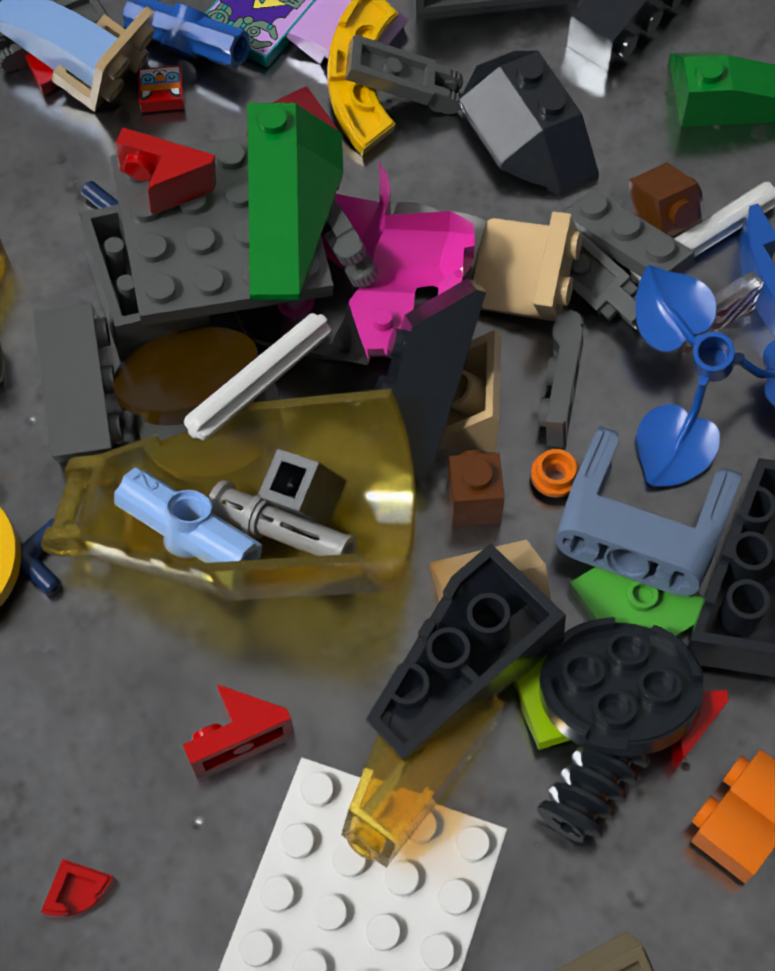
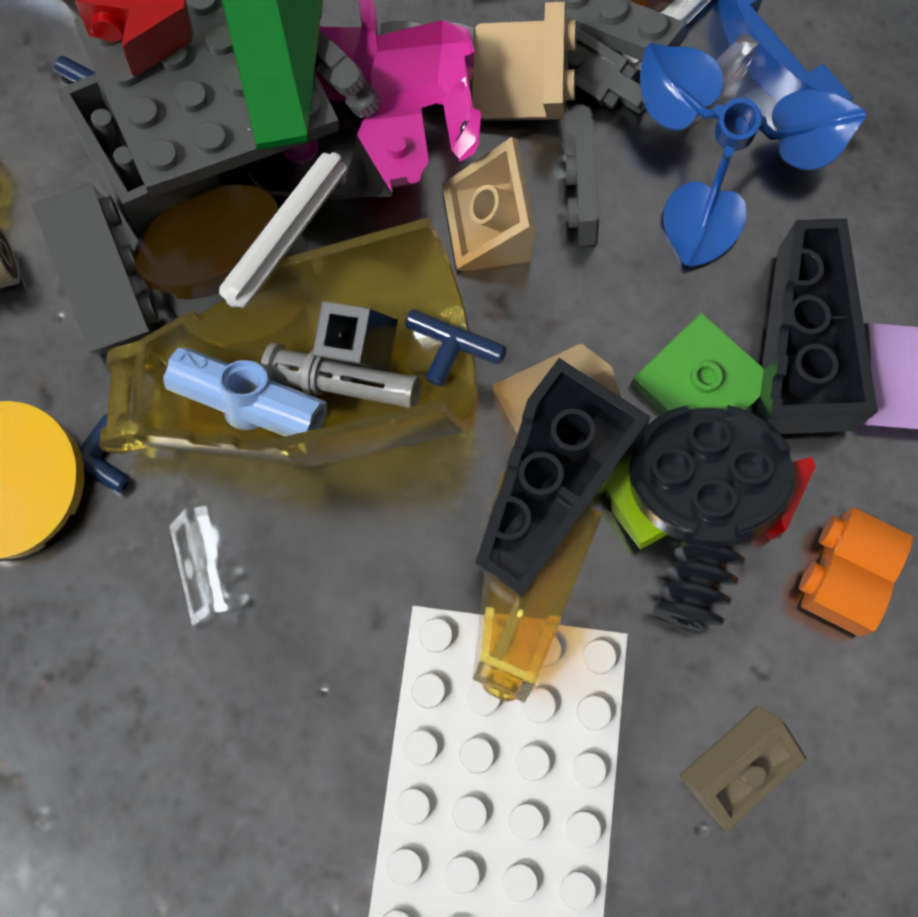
camera: 15 degrees left, 10 degrees up
red tile [40,859,117,919] -> none
red slope [183,685,295,779] -> none
black wedge [373,279,486,483] -> none
reddish brown brick [447,450,505,527] -> none
orange plate [531,449,580,498] -> none
sand blue connector [555,426,742,596] -> none
none -> clear plate [169,506,248,627]
none -> dark blue piece [405,309,507,387]

